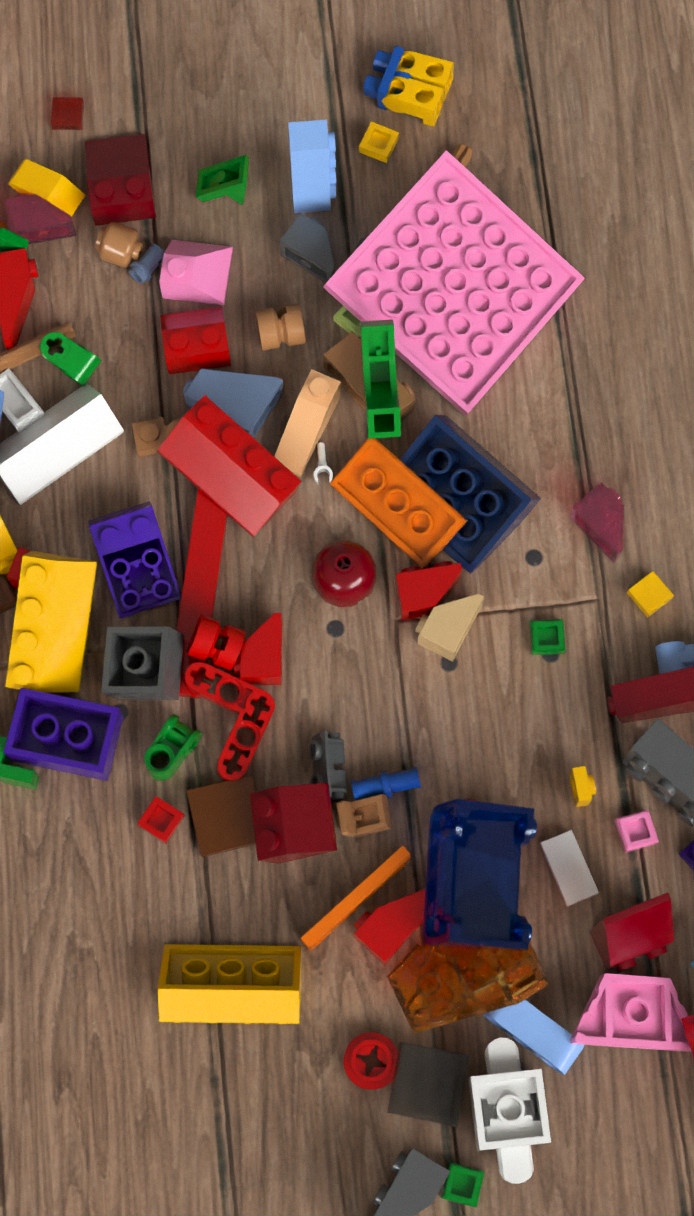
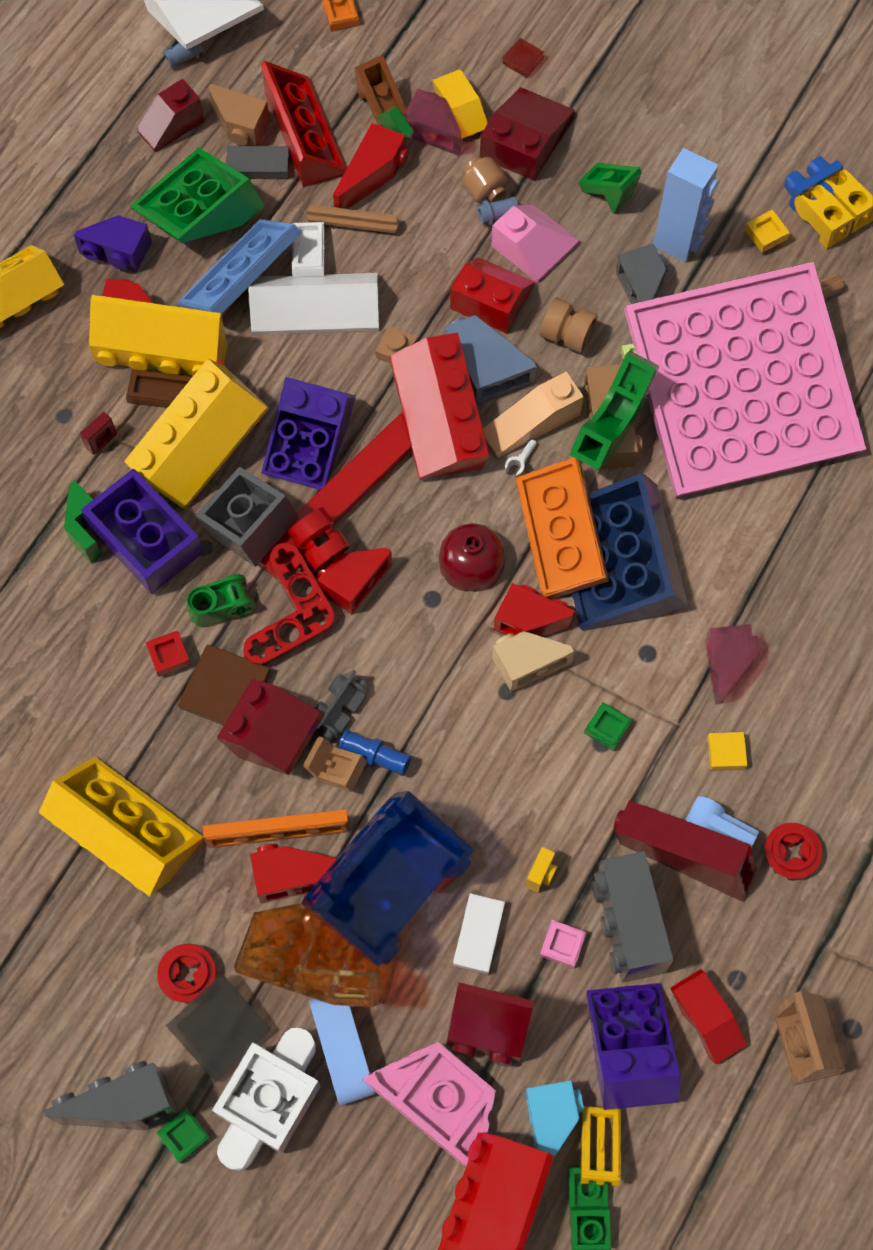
camera: 35 degrees right, 5 degrees down
green piece [40,332,102,387] -> none

